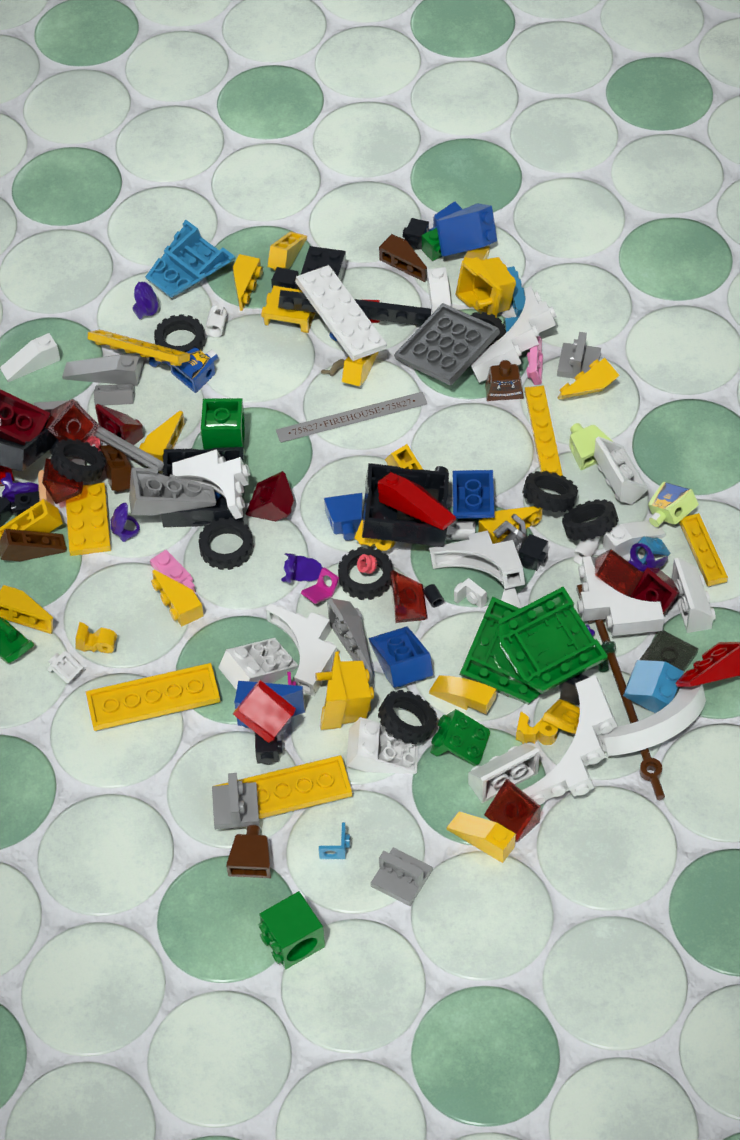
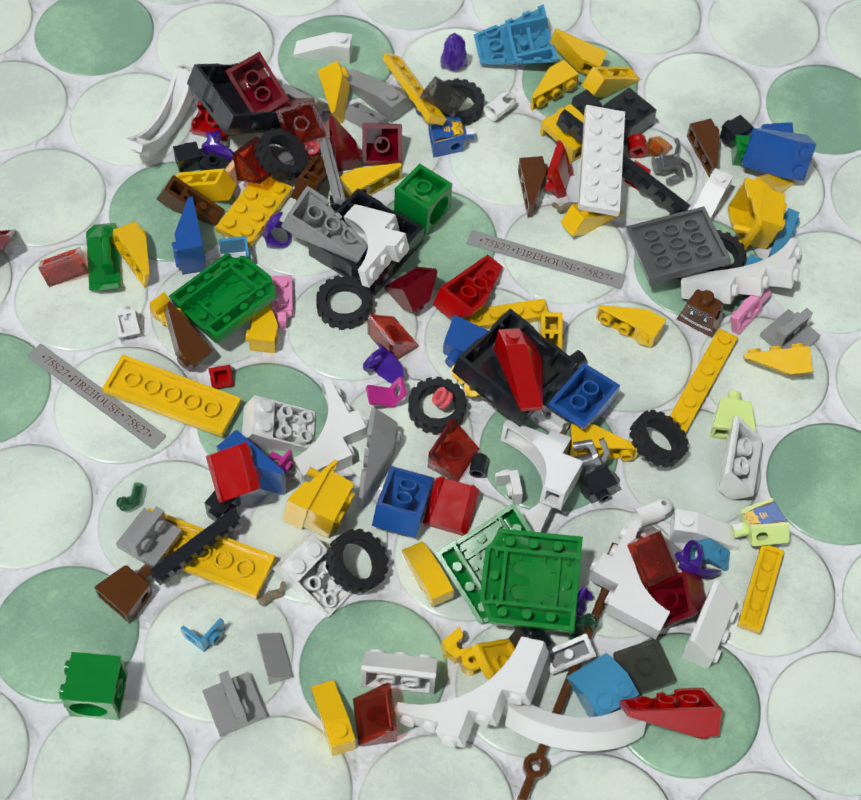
camera: 30 degrees right, 5 degrees up
green bracket [430,709,490,766] -> none
black tyre [562,499,619,541] -> none
none -> light grey sticker [28,344,166,449]
none -> clear green arm [116,482,145,511]
none -> black piece [150,509,242,586]
none -> reddish brown slope [163,301,213,372]
none -> green wedge [169,253,277,343]
none -> blue slope [172,197,207,275]
none -> red slope [208,365,234,389]
none -> dark azure bracket [219,236,250,259]
none -> light grey slope [257,633,293,684]
none -> dark tan piece [258,581,286,606]
none -> yellow slope [317,60,350,124]
none -> dark red slope [362,123,402,165]
none -> clear red slope [367,314,419,359]
none -> clear smoke tile [420,76,468,118]
none -> red slope [423,476,480,536]
none -> red wedge [432,254,503,317]
none -> yellow plate [462,298,548,329]
none -> reddish brown slope [518,156,548,218]
none -> red slope [545,140,574,199]
none -> light grey slope [546,633,596,675]
none -> yellow slope [550,28,607,75]
none -> yellow slope [596,305,666,348]
none -> red wheel [626,134,648,158]
none -> clear orange slope [646,136,673,157]
none -> flat silver piece [651,138,693,186]

